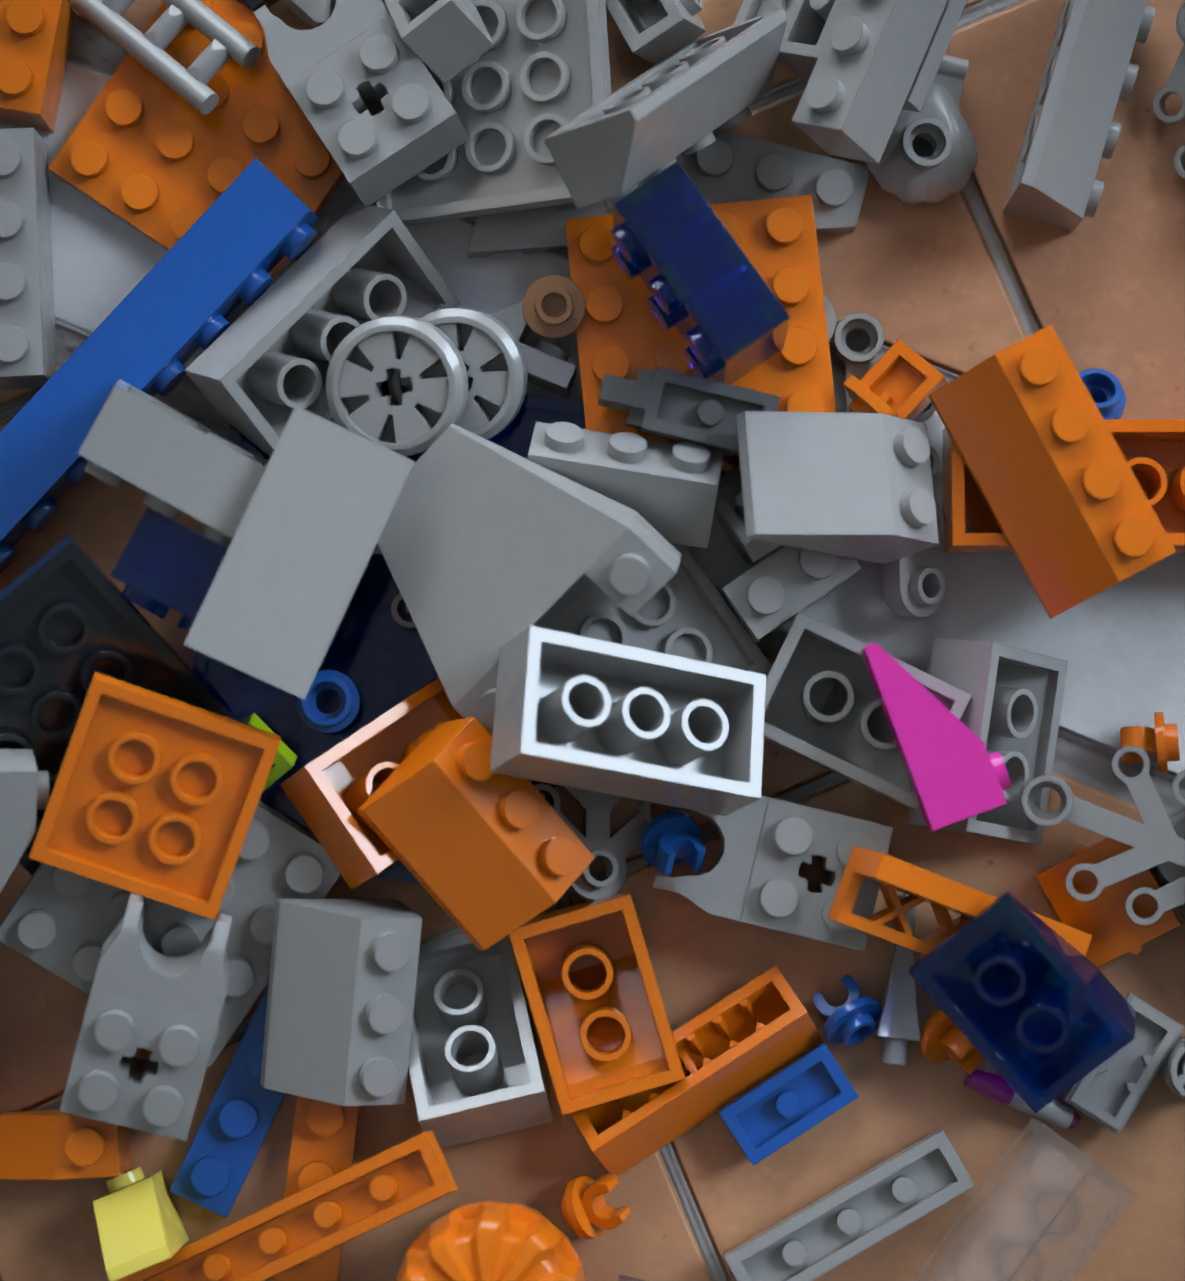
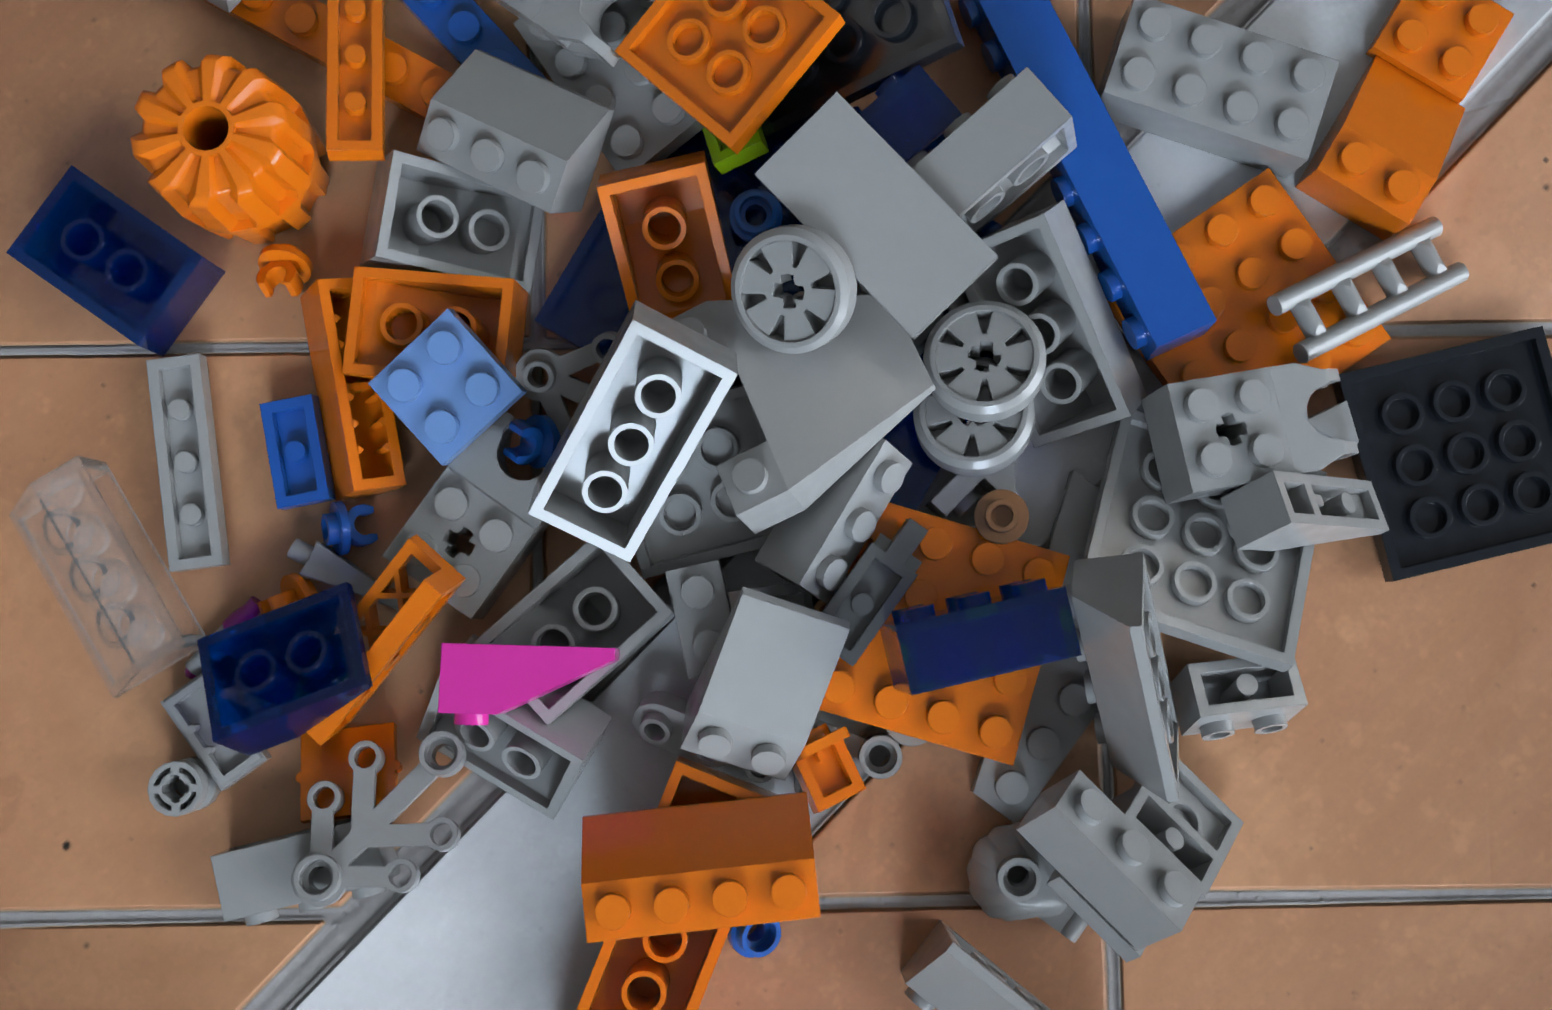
camera: 110 degrees right, 0 degrees up
orange slope [357,716,595,951] -> none
orange plate [1120,712,1180,775] -> none
none -> medium blue plate [368,308,528,466]
none -> light grey wheel [731,224,857,354]

